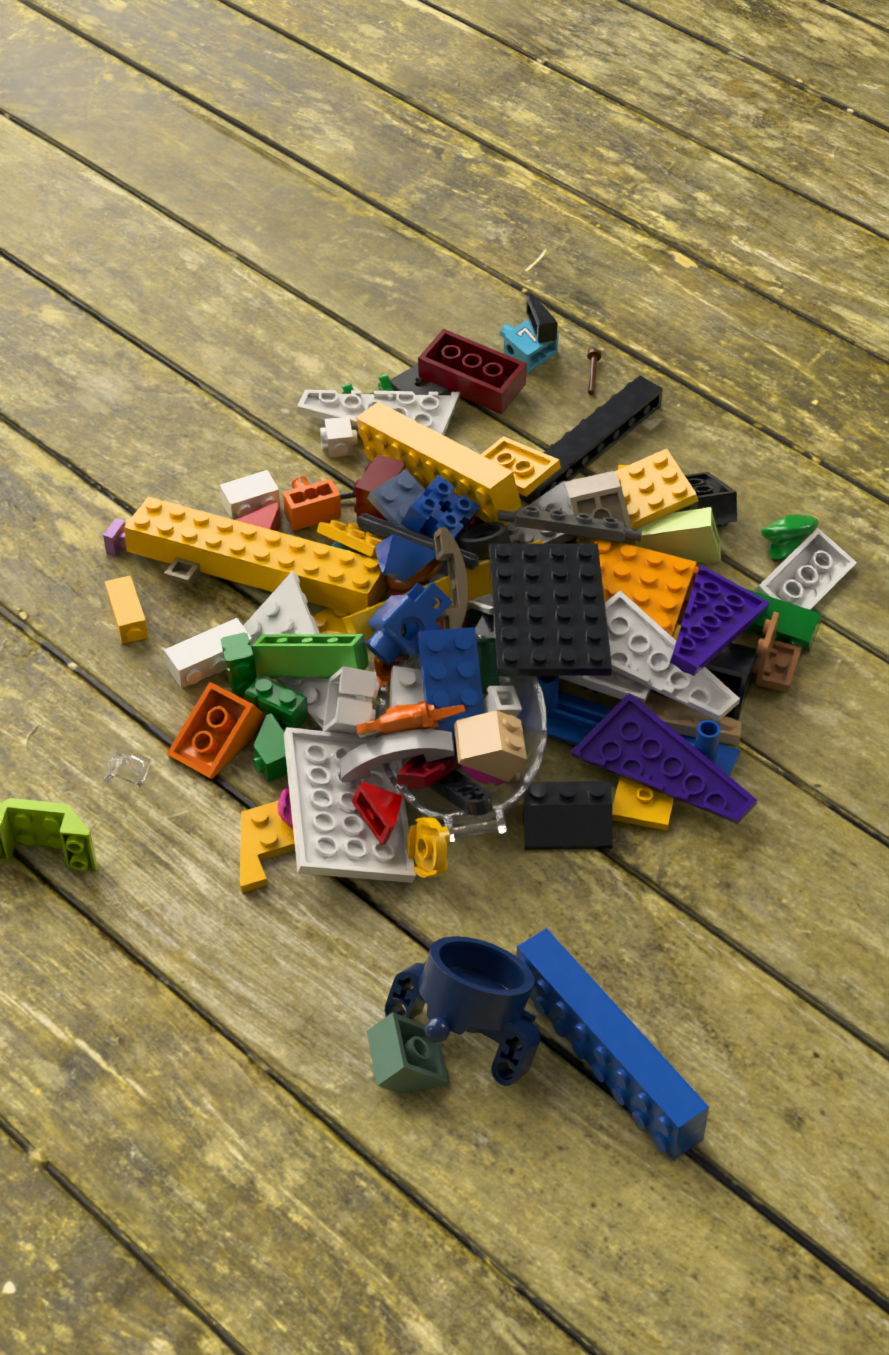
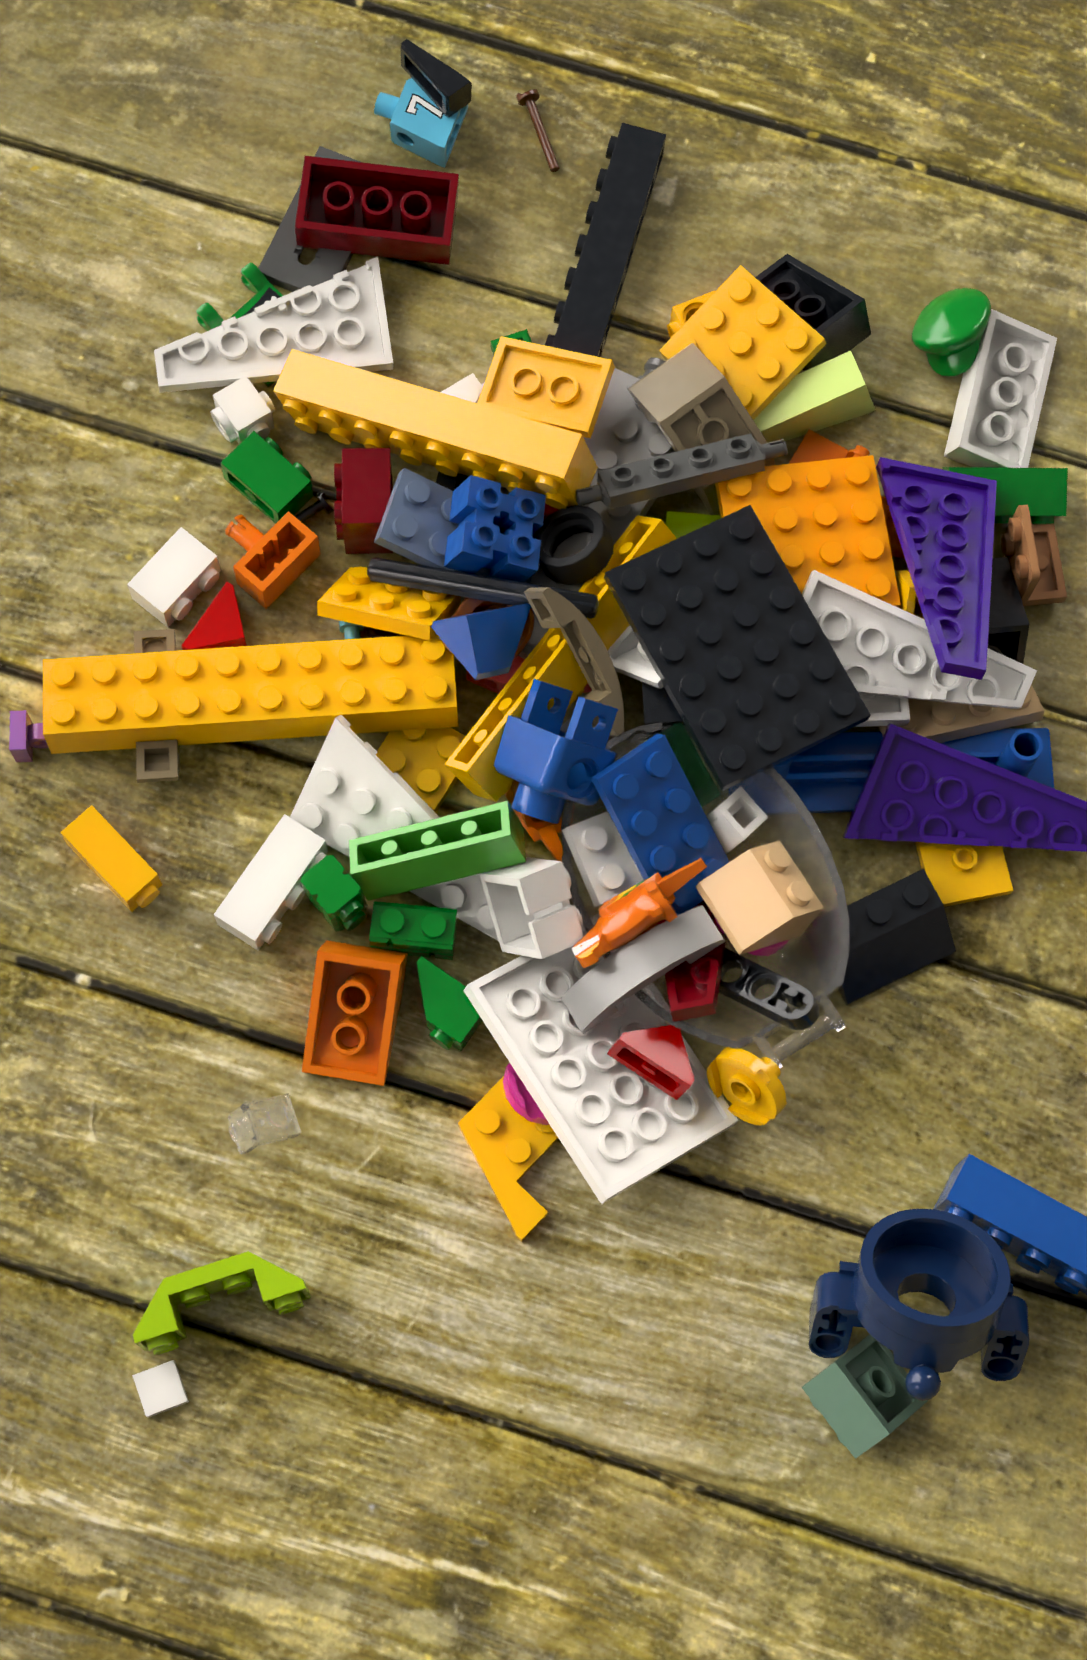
camera: 30 degrees left, 25 degrees up
none -> green brick [221,431,313,524]

